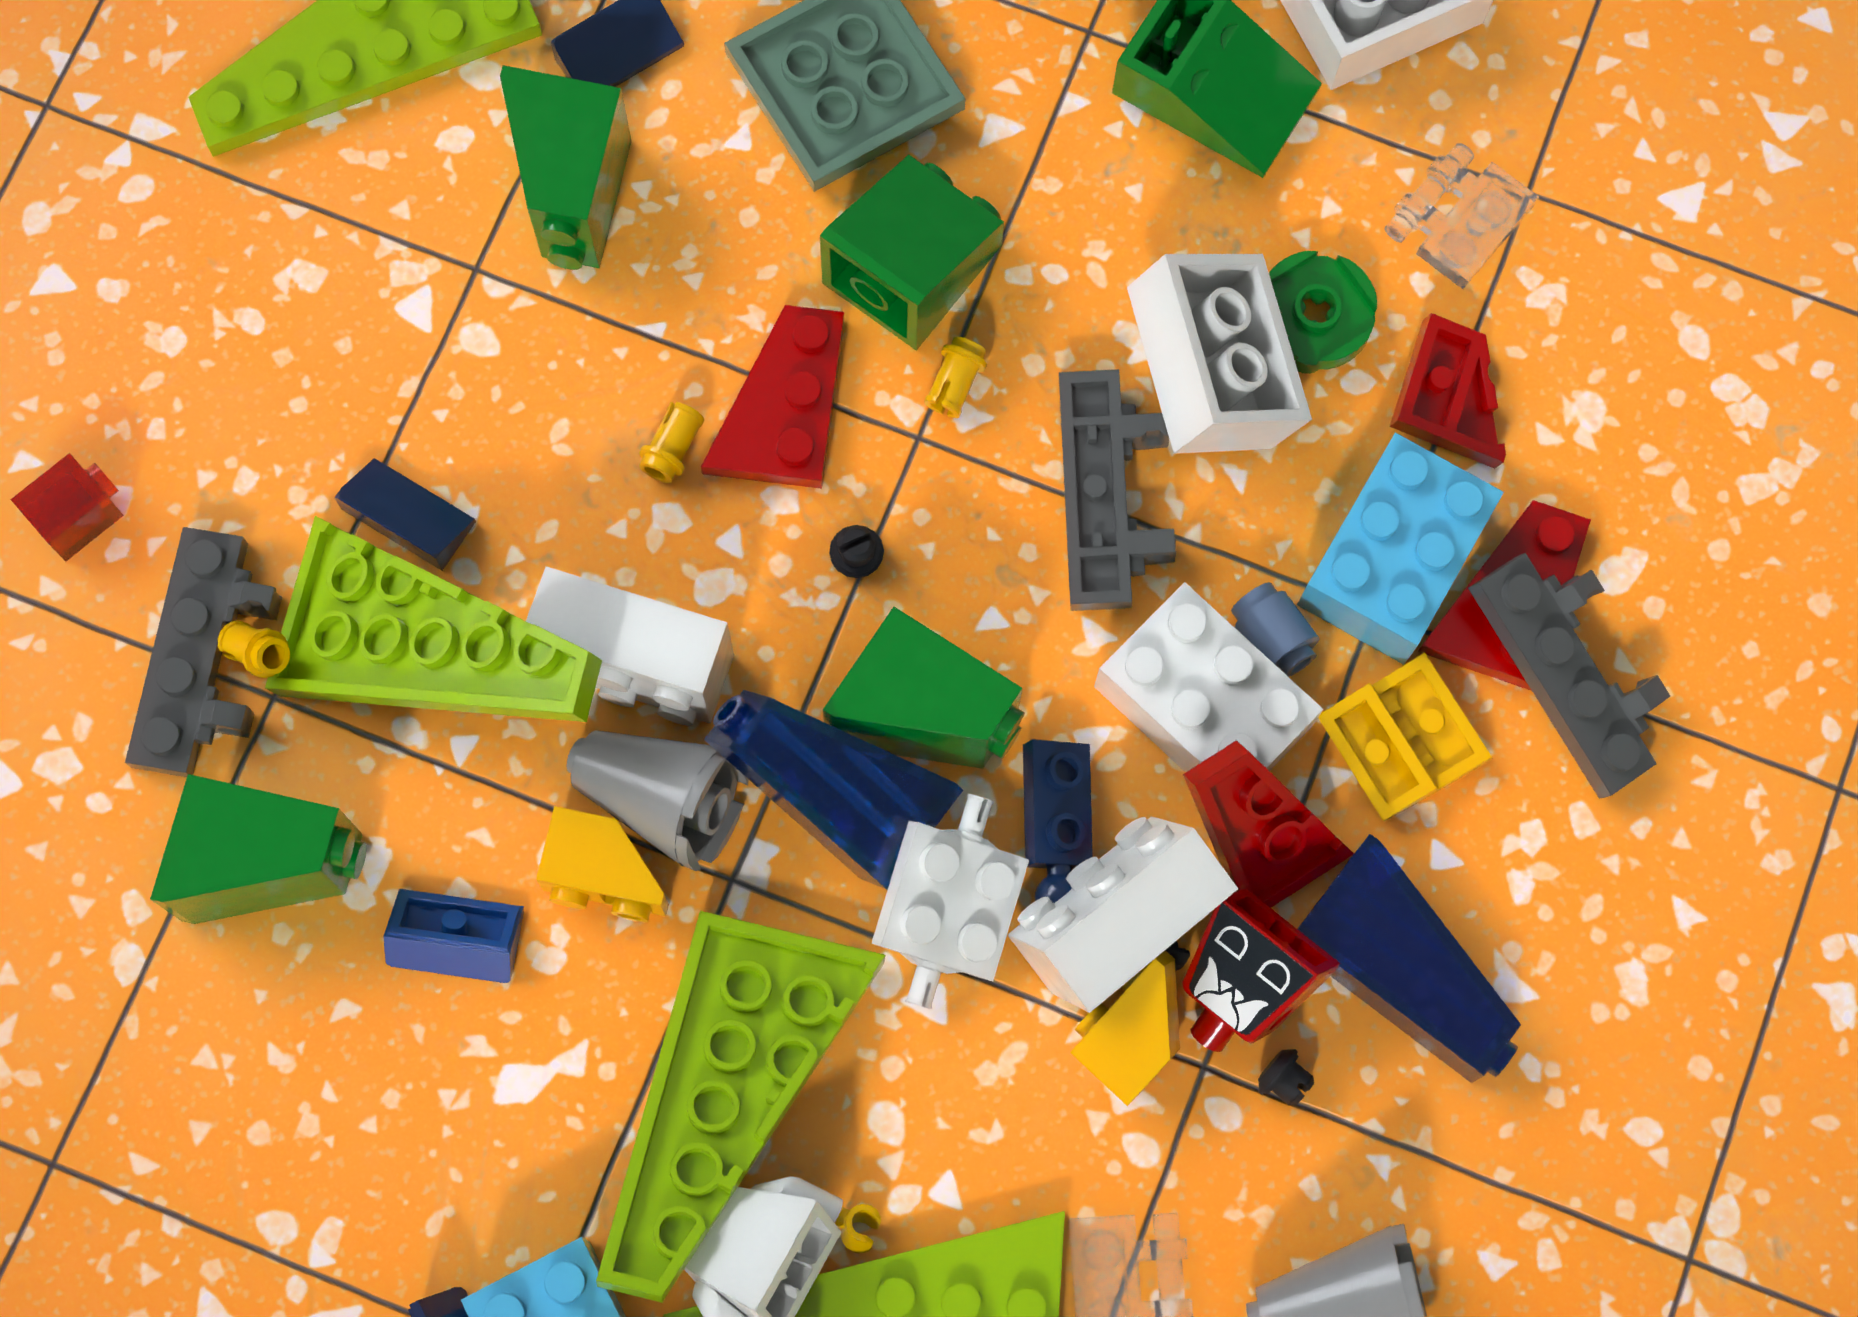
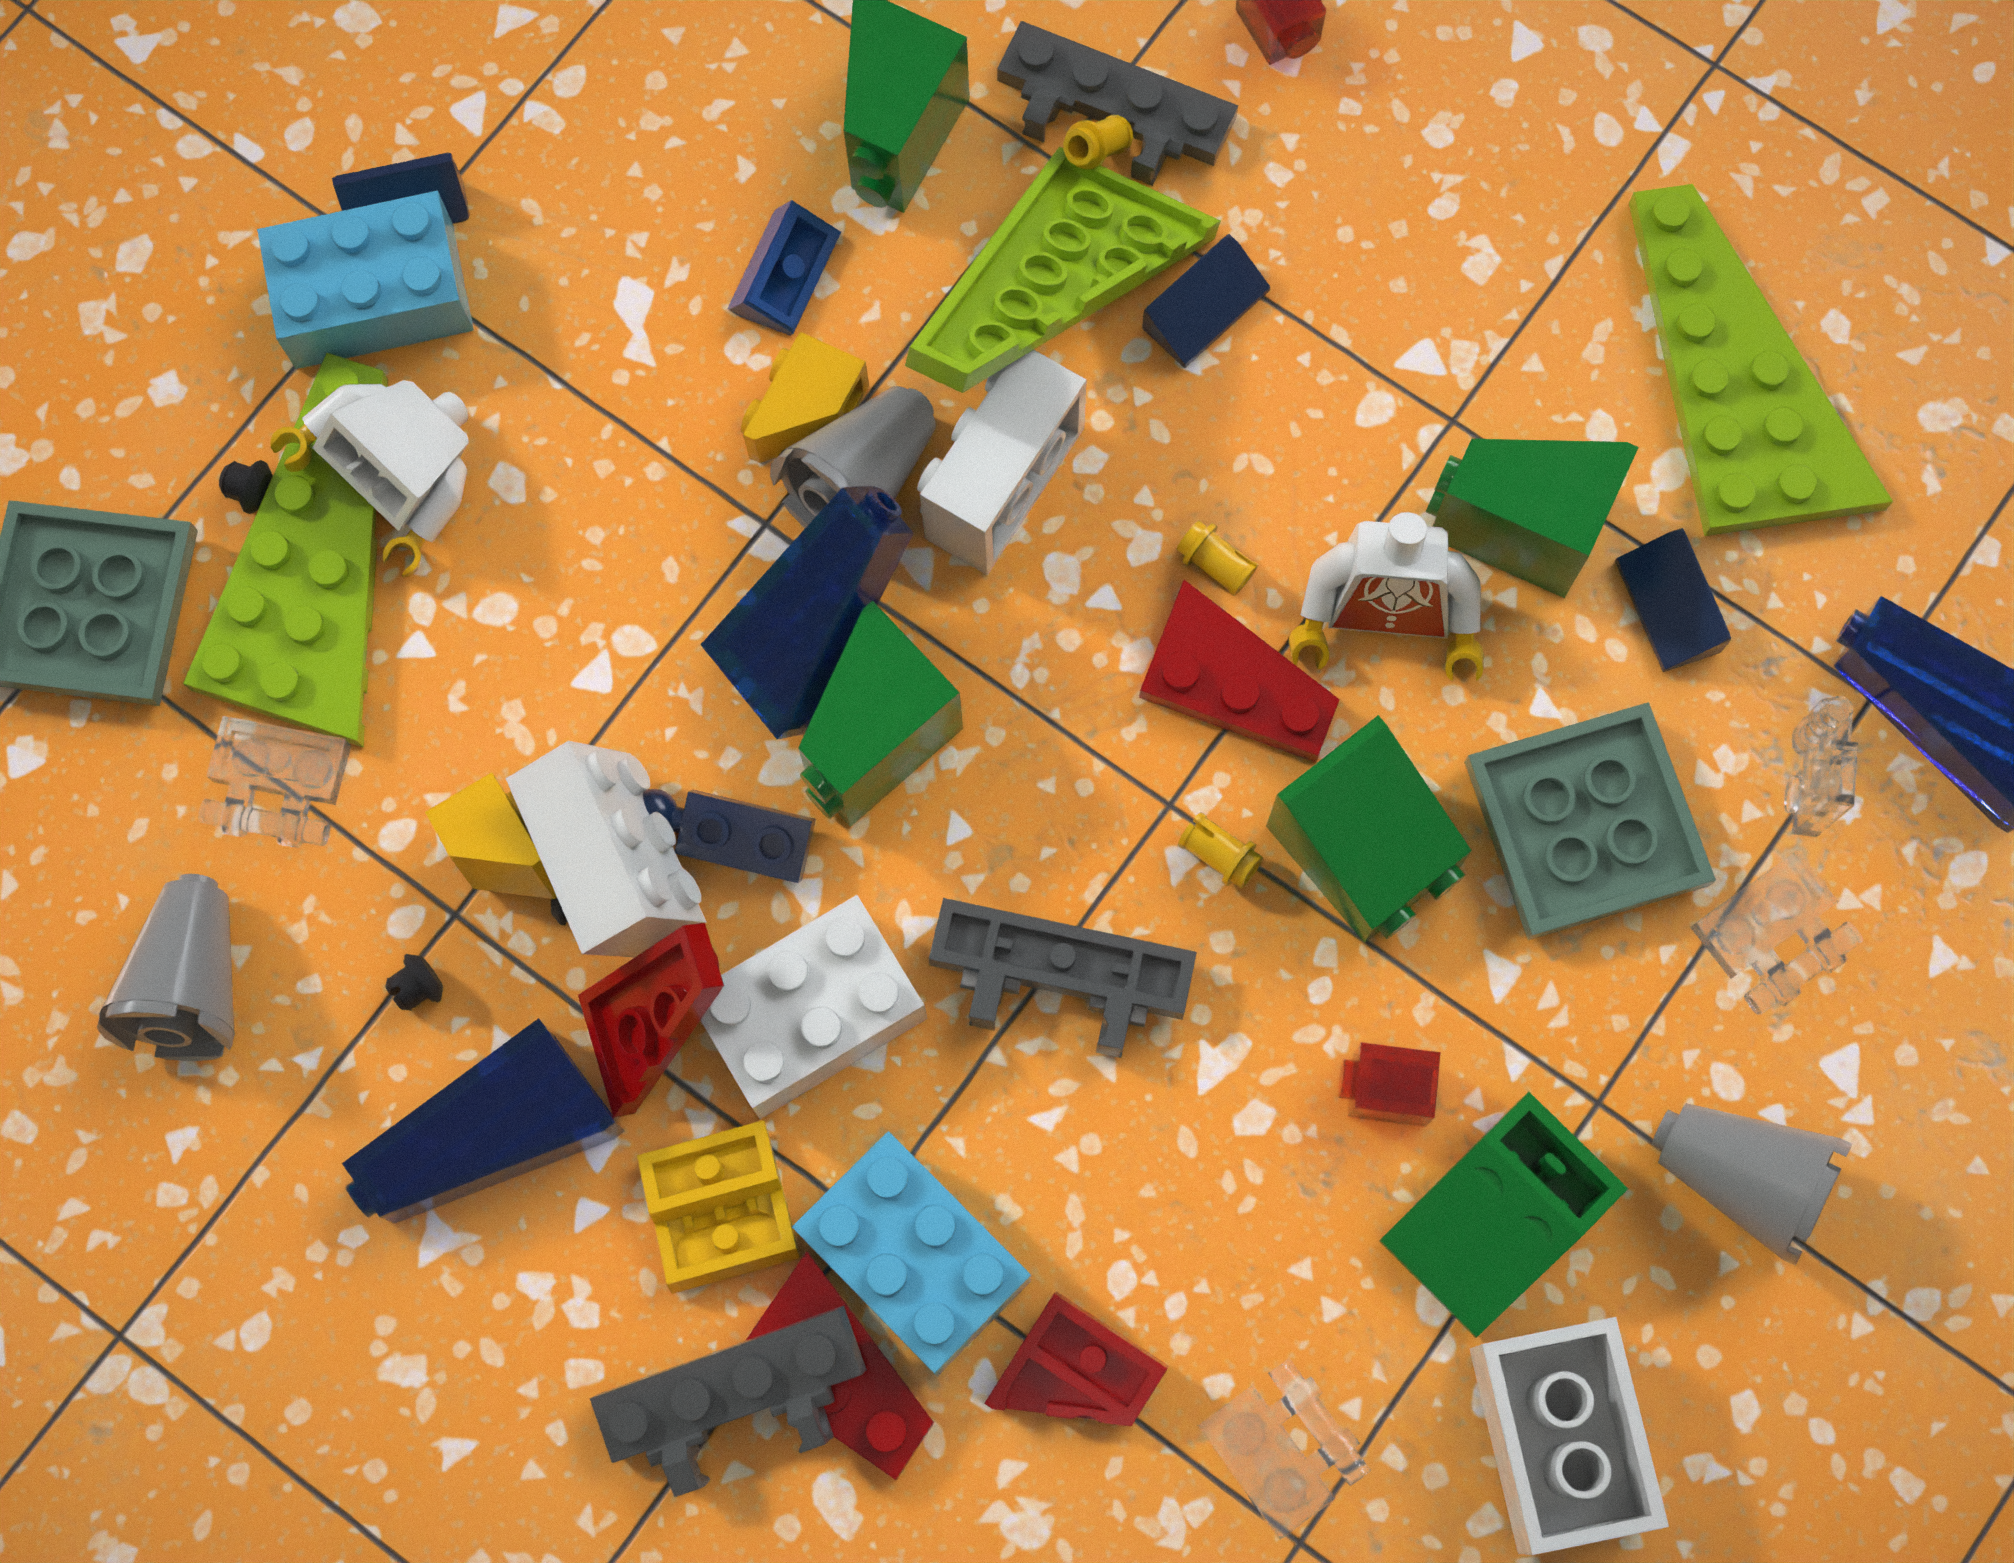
camera: 110 degrees right, 0 degrees up
lime wing [596,911,886,1303] -> none
black piece [829,525,884,578] -> none
white plate [871,794,1029,1009] -> none
white brick [1127,254,1312,454] -> none
torso [1182,888,1341,1052] -> none
sand blue brick [1231,582,1319,677] -> none
green plate [1269,251,1377,374] -> none
none -> white torso [1289,512,1484,681]
none -> clear red brick [1338,1042,1441,1127]

